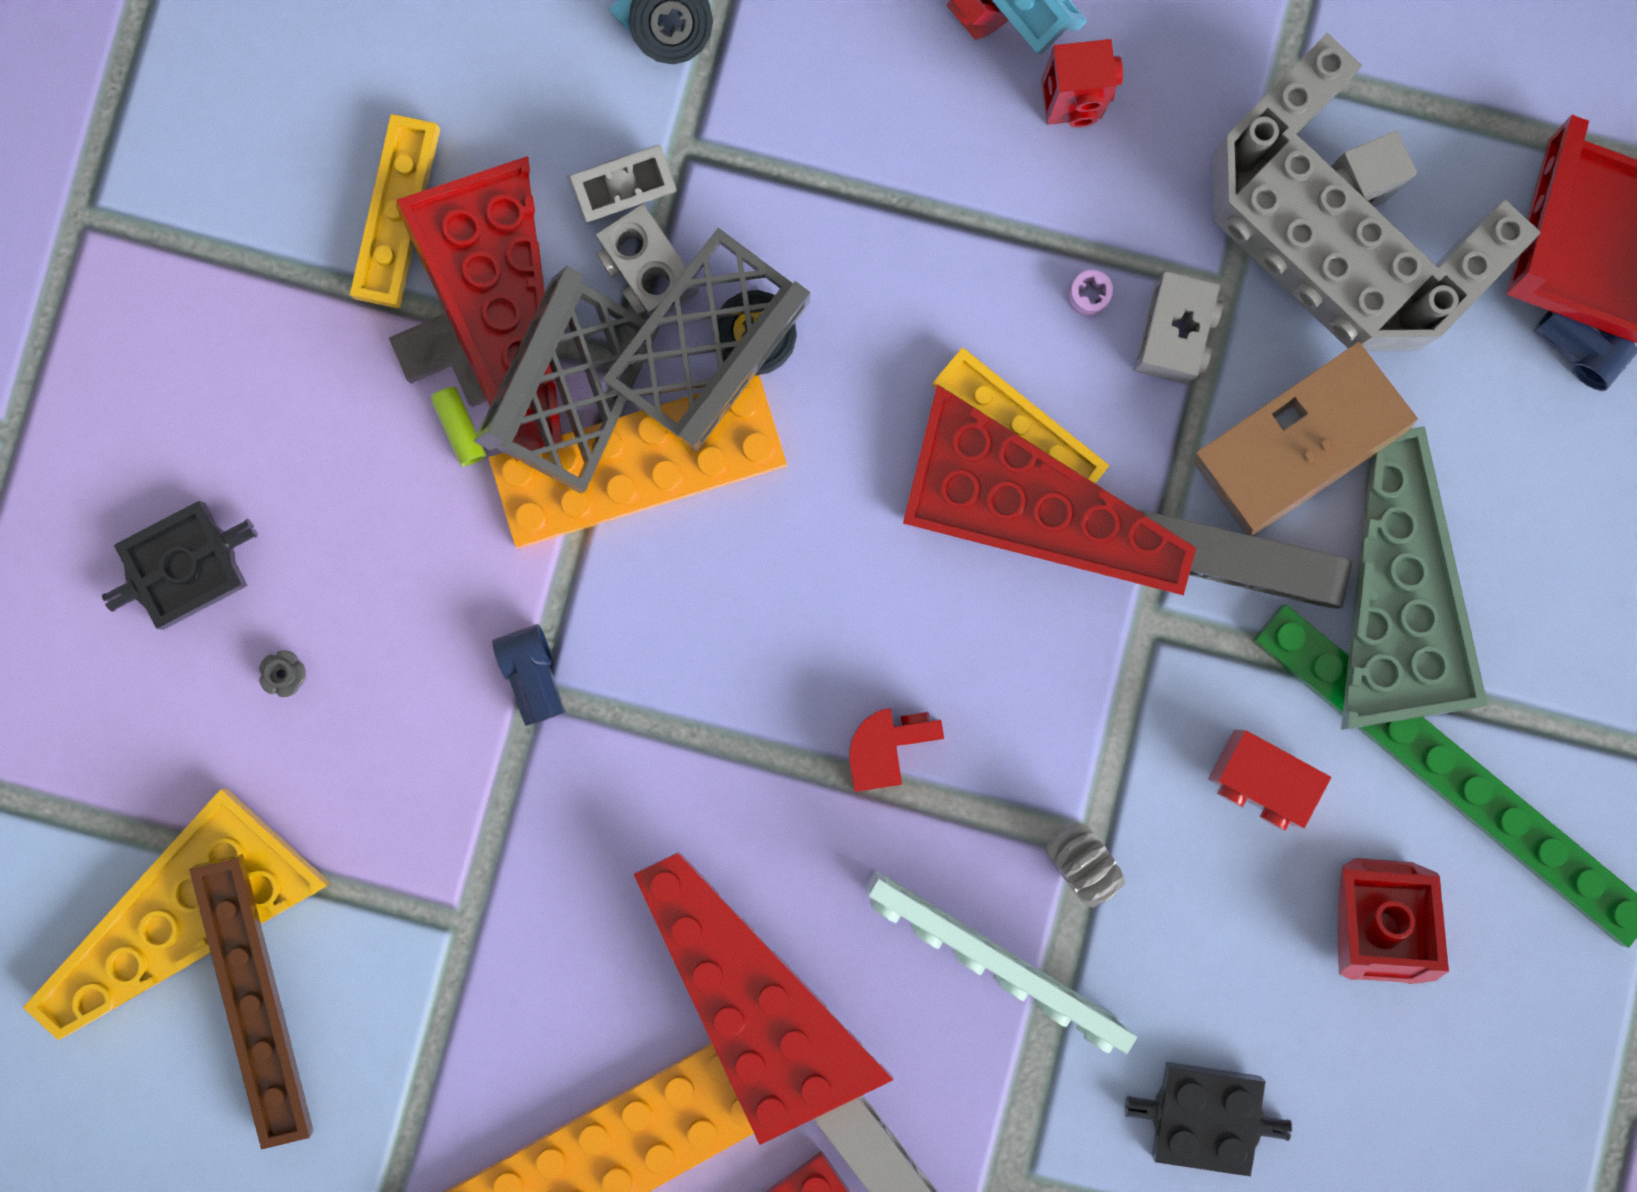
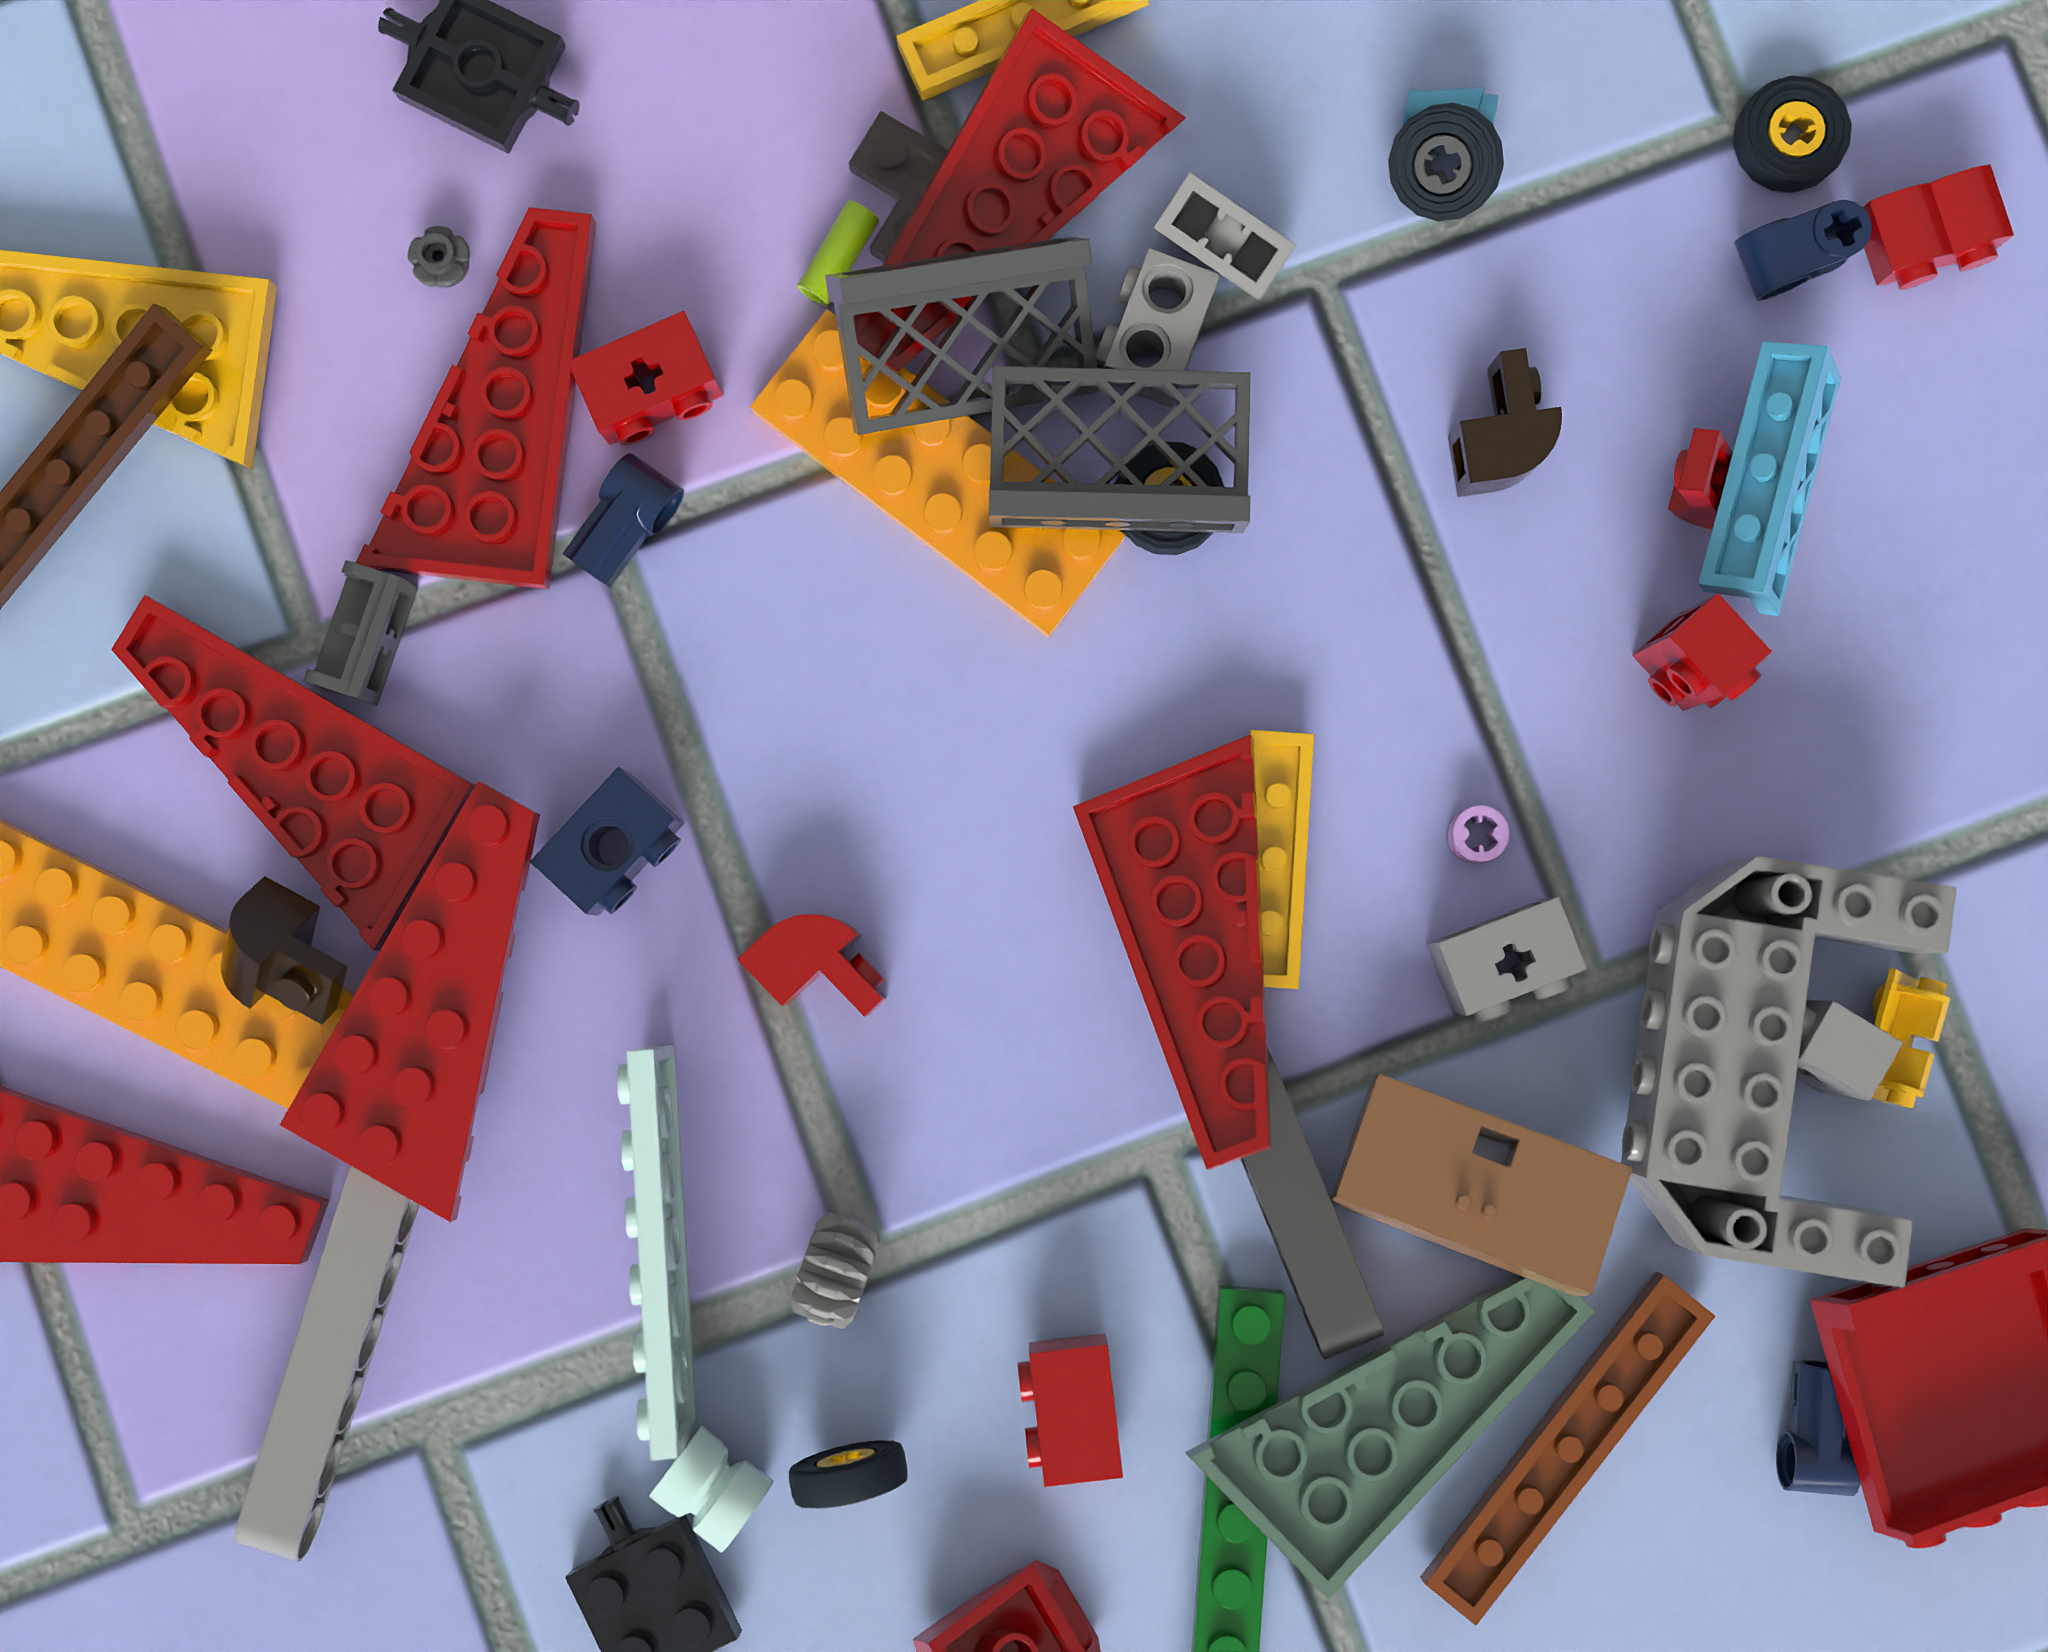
camera: 55 degrees right, 0 degrees up
none -> red wing [111,595,475,951]
none -> dark brown brick [220,876,348,1024]
none -> dark grey hinge [303,560,419,706]
none -> red wing [355,207,596,589]
none -> dark blue brick [530,767,685,916]
none -> red brick [567,310,723,446]
none -> light aqua wheel [649,1425,774,1552]
none -> black bush [789,1440,908,1509]
none -> dark orange plate [1420,1272,1715,1626]
none -> dark brown brick [1448,348,1562,497]
none -> yellow hinge [1872,968,1951,1109]

